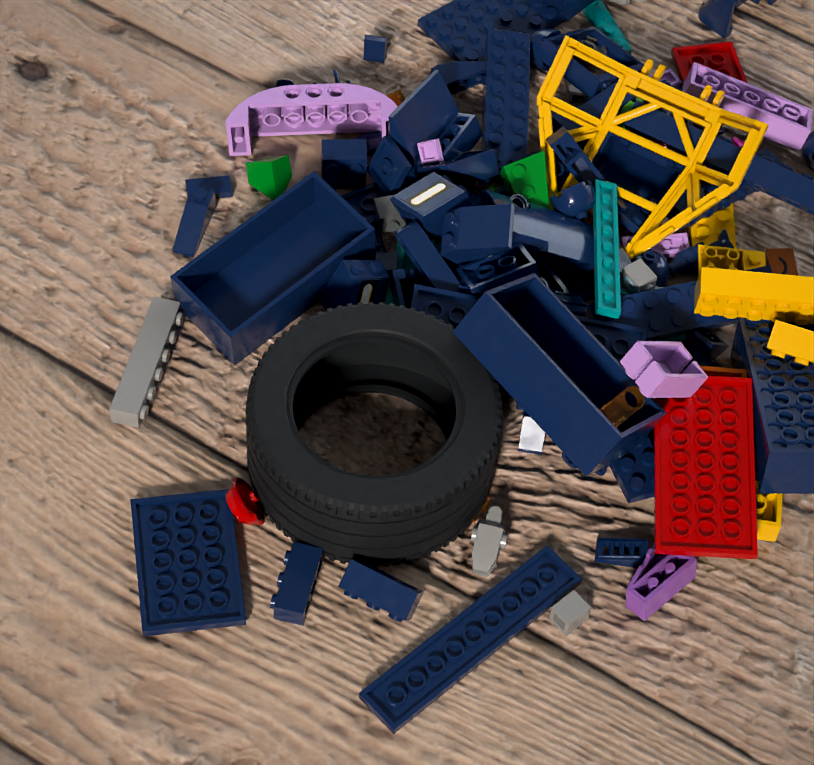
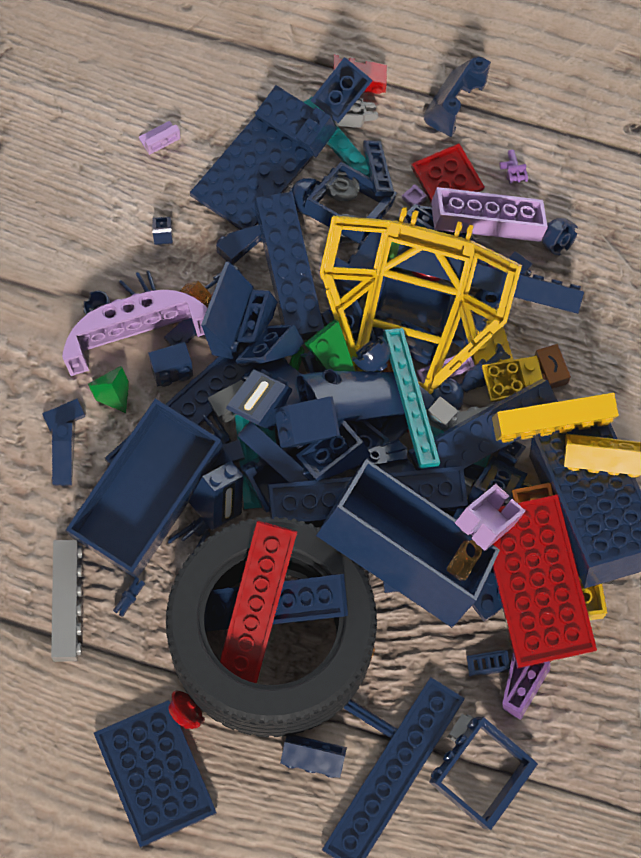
camera: 15 degrees left, 15 degrees up
dark blue brick [270,542,323,626] -> none
dark blue plate [367,136,412,196] -> none
lavender tile [417,138,444,165] -> none
light grey hinge [471,506,508,577] -> none
dark blue slope [546,126,607,186] -> none
none -> dark blue pin [113,577,145,617]
none -> dark blue plate [204,574,348,632]
none -> red plate [220,521,297,683]
none -> dark blue axle [344,699,397,739]
none -> dark blue plate [362,140,394,197]
none -> dark blue window [429,717,538,830]
none -> medium lavender arm [499,150,528,184]

